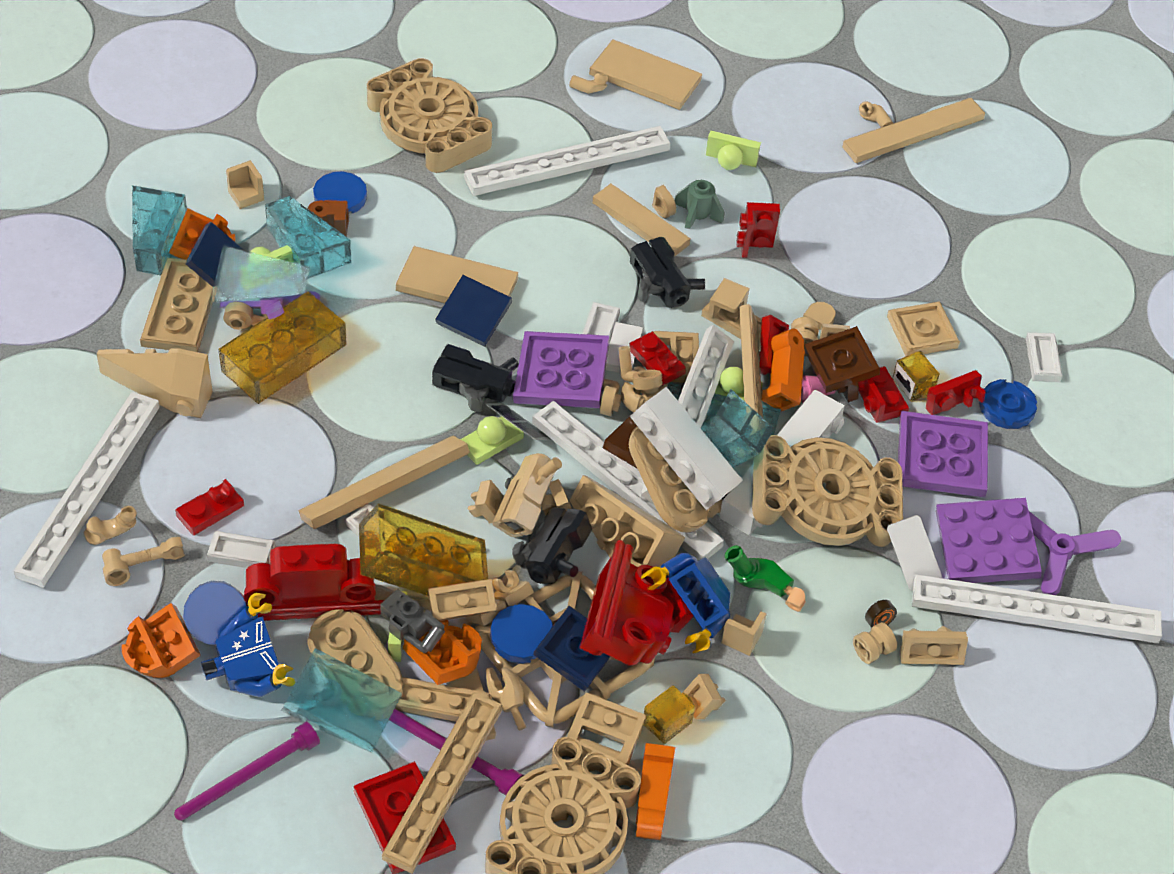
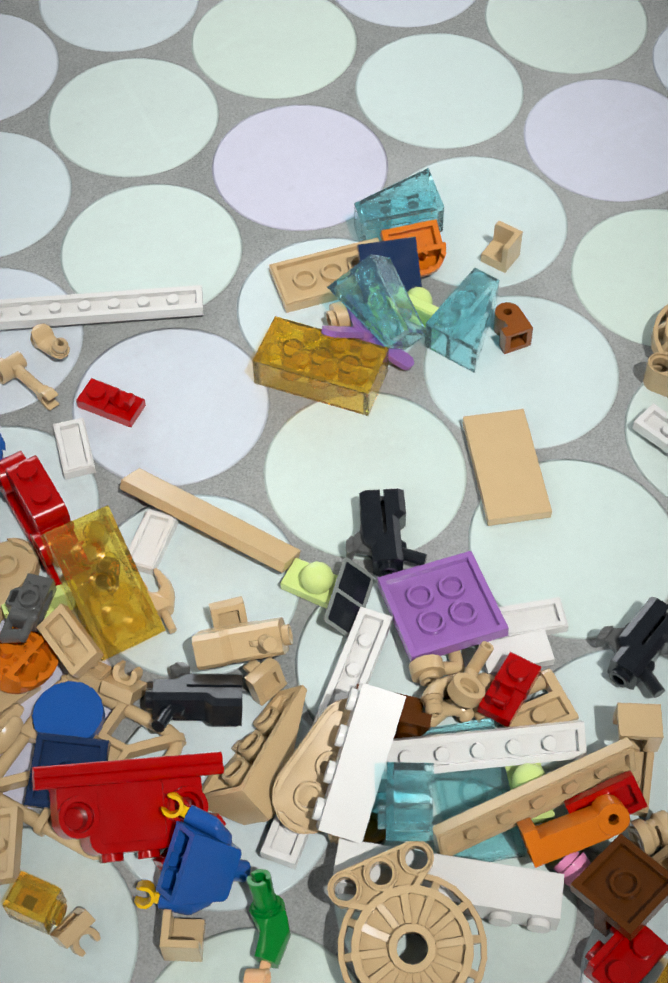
camera: 70 degrees right, 5 degrees up
tan wedge [97,348,213,418] -> none
blue tile [313,171,367,214] -> none
dark blue tile [435,275,512,347] -> none

